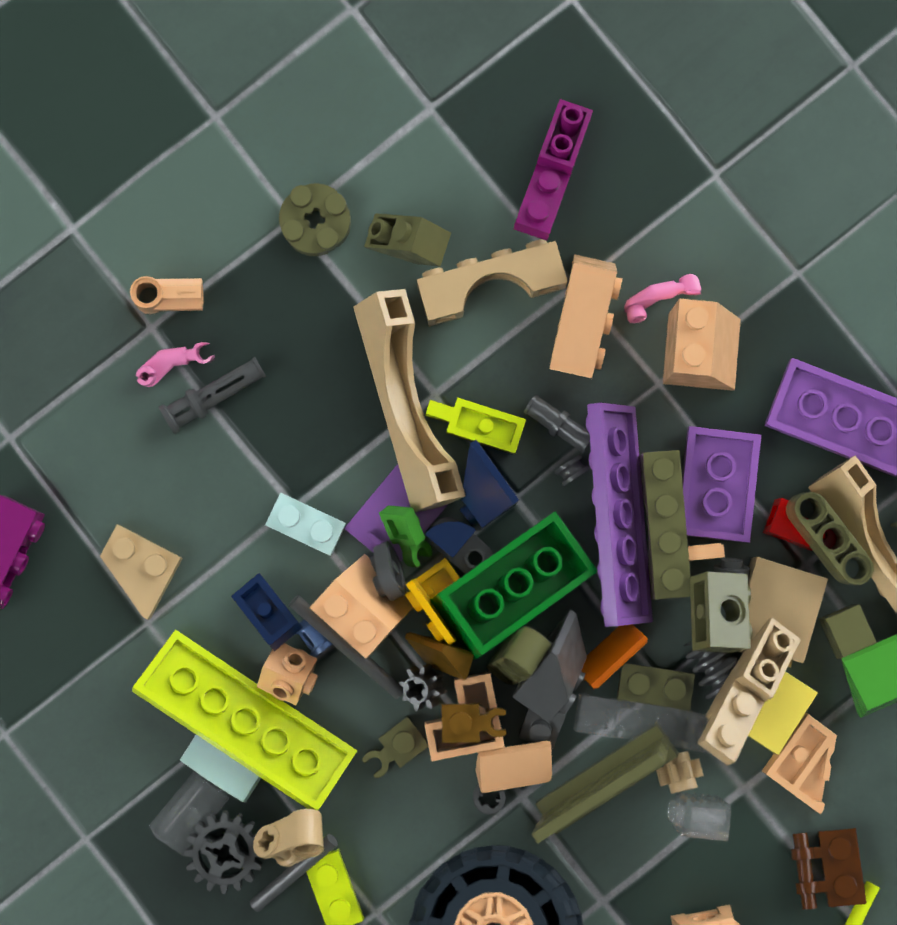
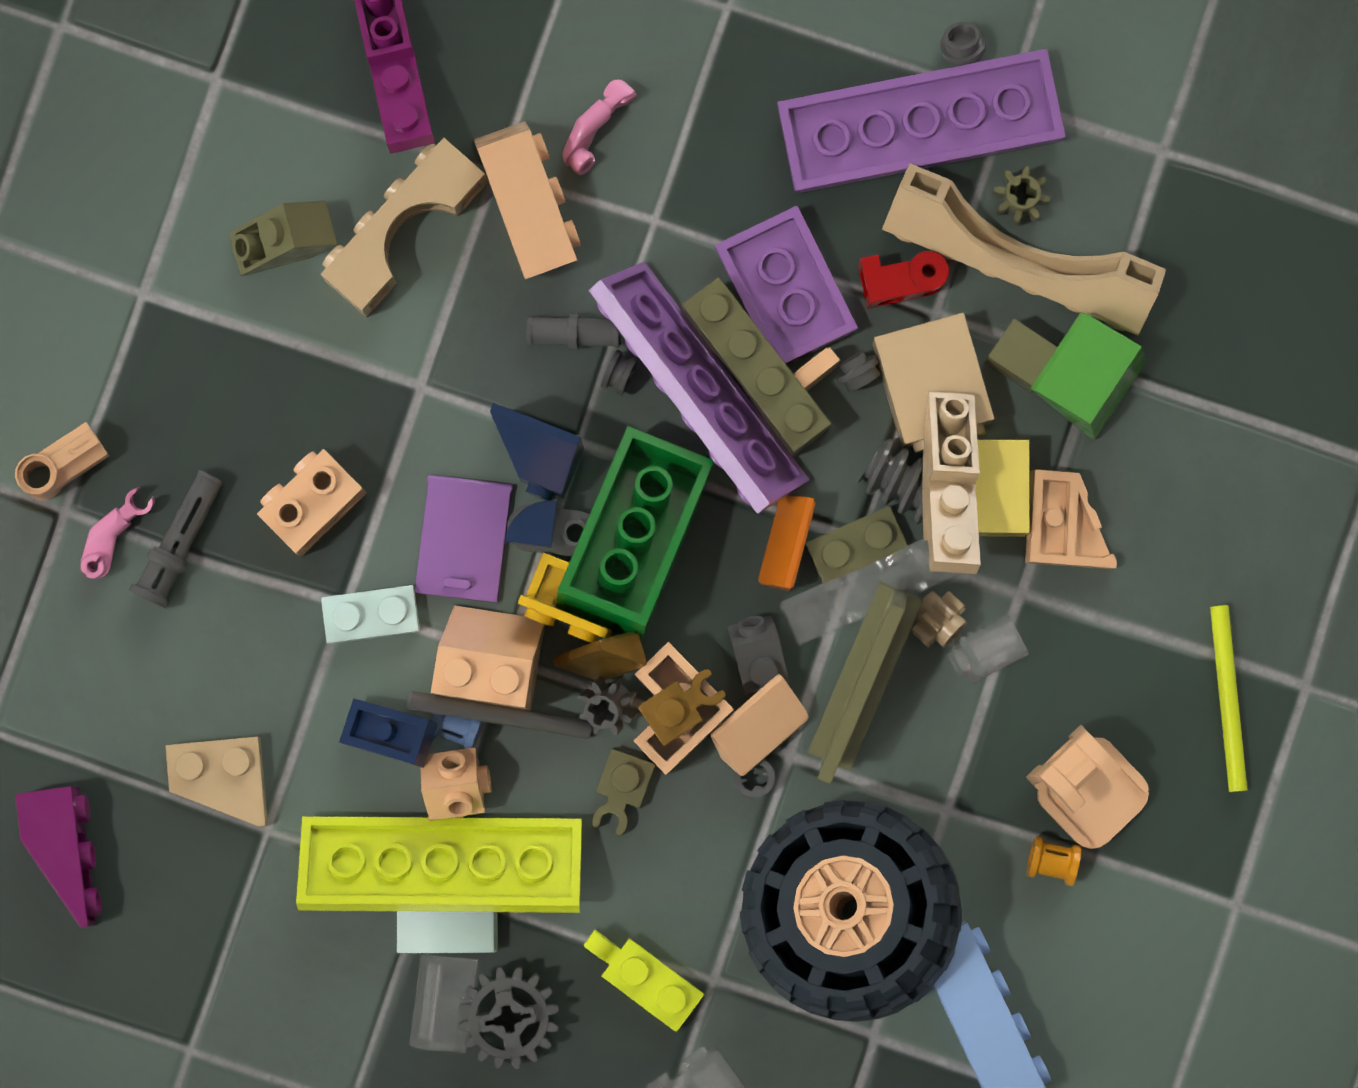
camera: 30 degrees left, 0 degrees up
dark grey bar [250,834,338,912] -> none
tan piece [253,809,324,867] -> none
olive plate [279,183,351,256] -> none
tan arch [353,289,466,513] -> none
dark grey plate [370,541,406,601] -> none
bright green plate [379,505,432,567] -> none
neon yellow plate [425,397,526,455] -> none
olive beam [487,627,552,685] -> none
dark grey slope [513,609,587,722] -> none
light nougat slope [663,299,741,391] -> none
olive brick [690,572,753,653] -> none
olive beam [786,492,874,585] -> none
reddish brown plate [791,828,867,909] -> none
none -> light nougat brick [257,449,367,557]

